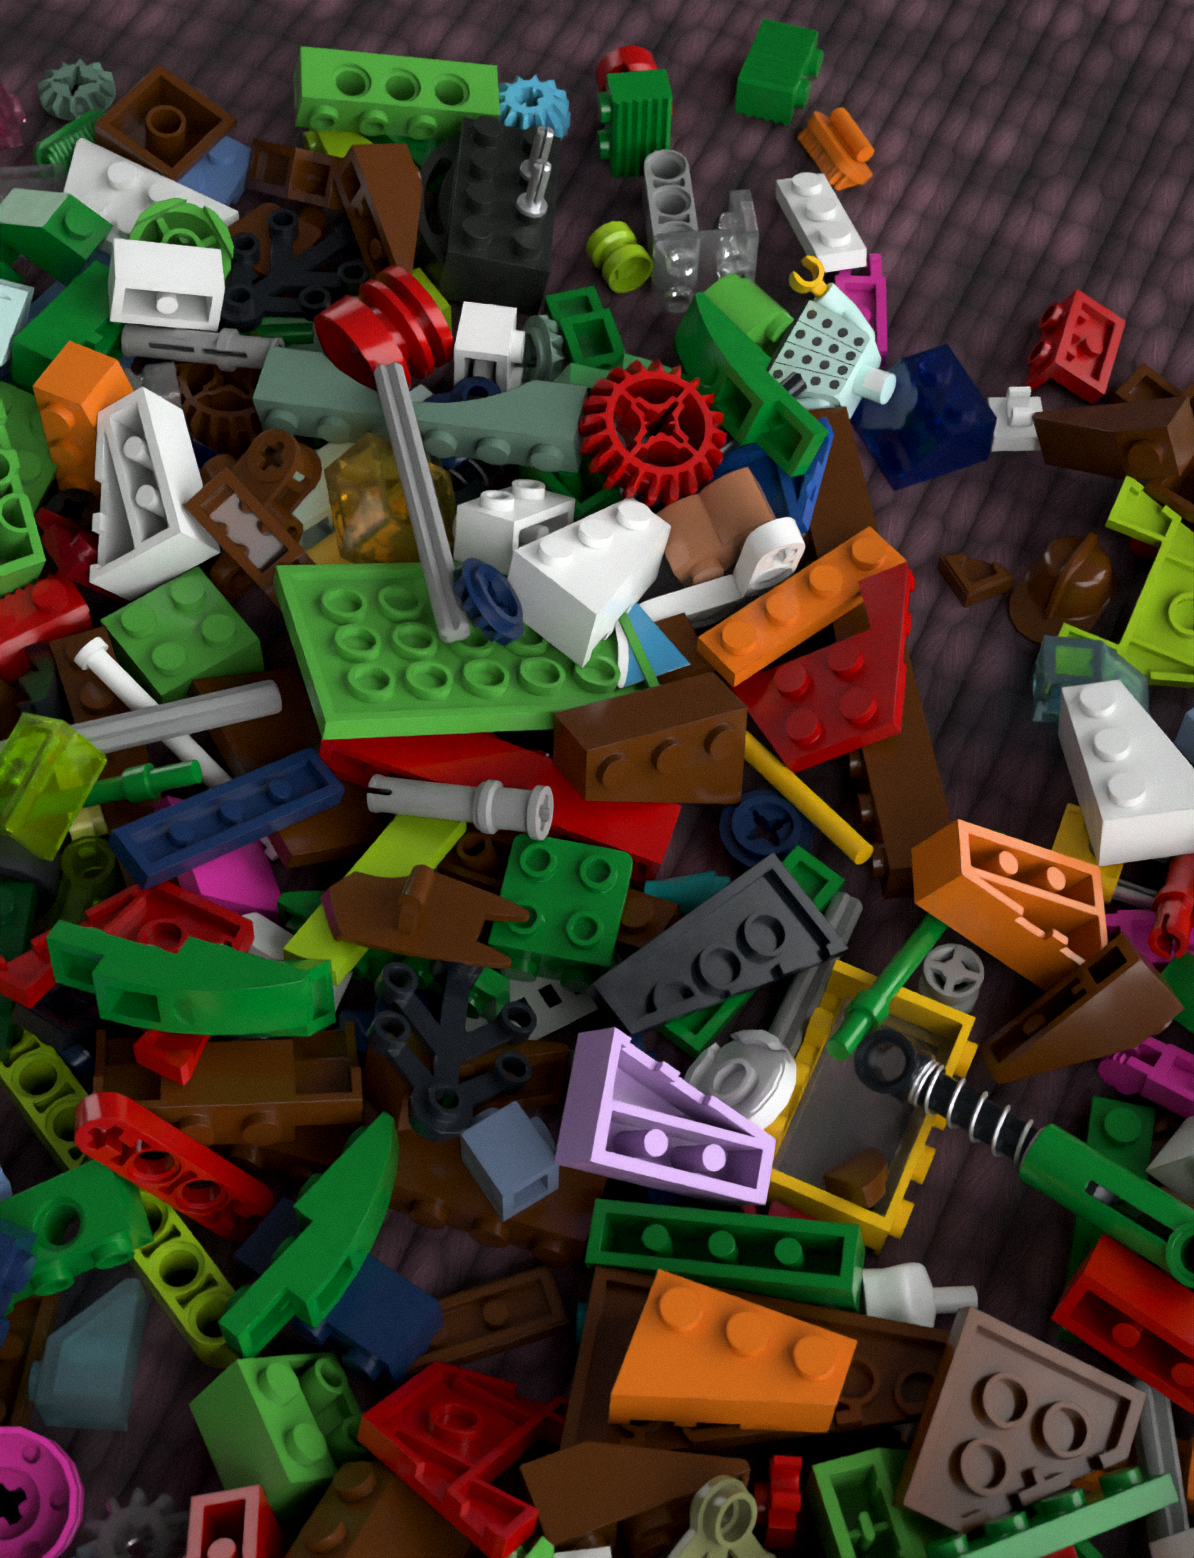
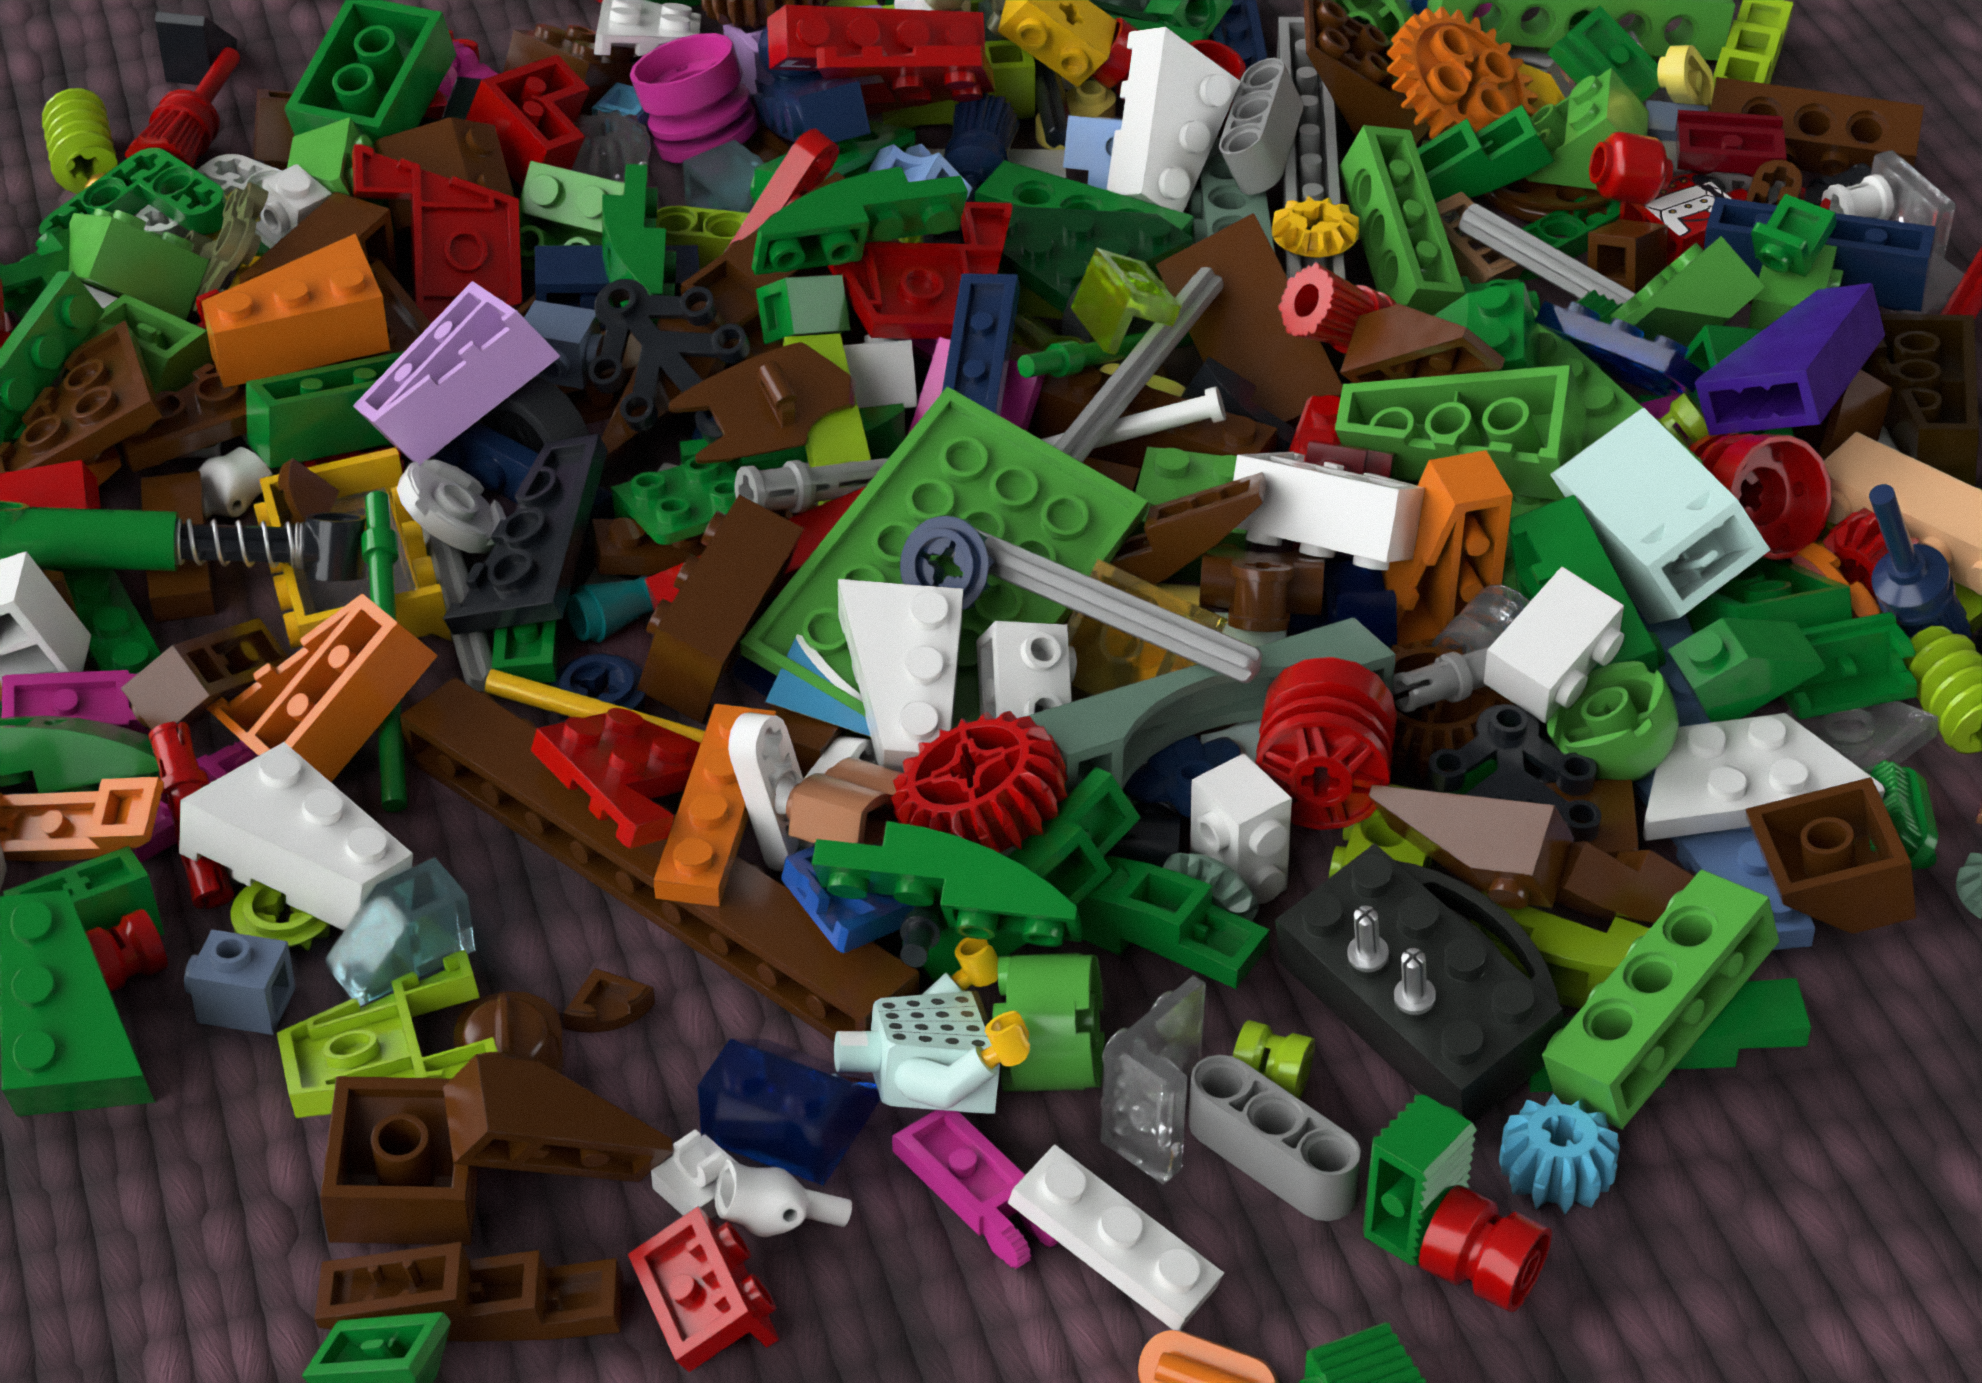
camera: 140 degrees right, 15 degrees down
none -> reddish brown slope [141,471,216,622]
none -> white piece [715,1159,852,1237]

